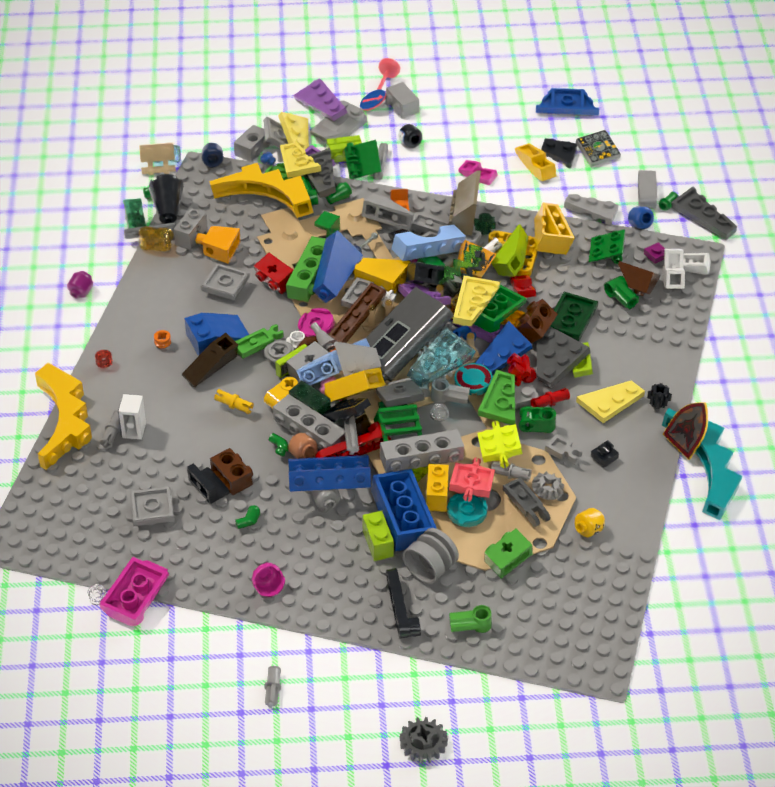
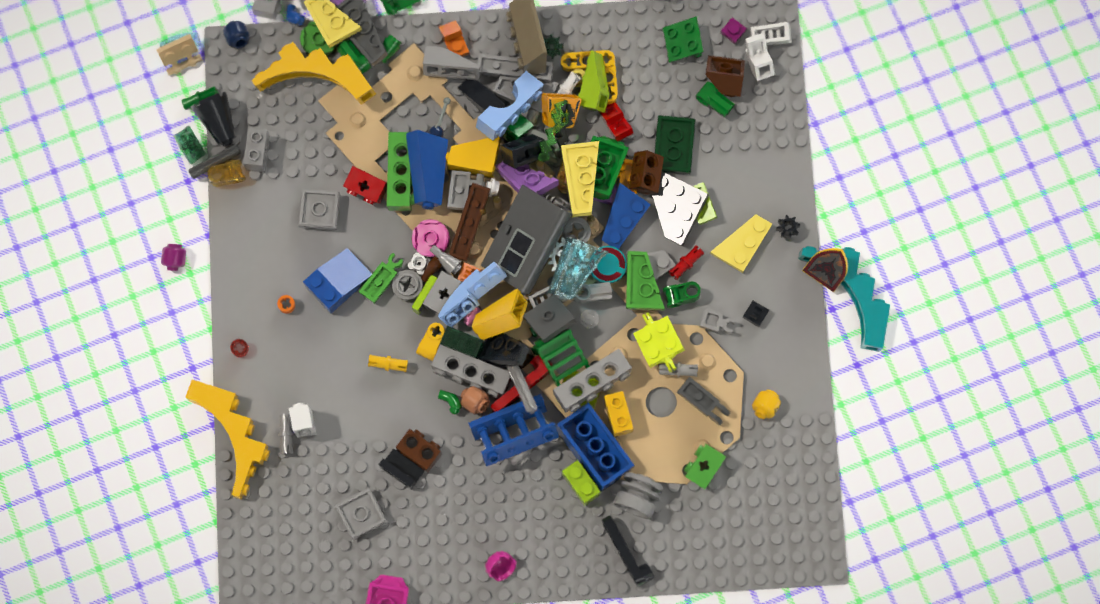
camera: 15 degrees left, 30 degrees up
dark brown slope [182,333,238,388] -> none
light orange torso [195,226,241,264] -> none
green arm [235,505,260,529] -> none
green panel [314,211,340,237] -> none
light grey wing [334,341,382,377] -> none
teal tile [447,493,488,527] -> none
coral plate [449,457,495,501] -> none
bright green piece [449,605,492,633] -> none
red hips [507,353,537,387] -> none
light grey gear [532,471,564,500] -> none
yellow wedge [534,202,575,255] -> none

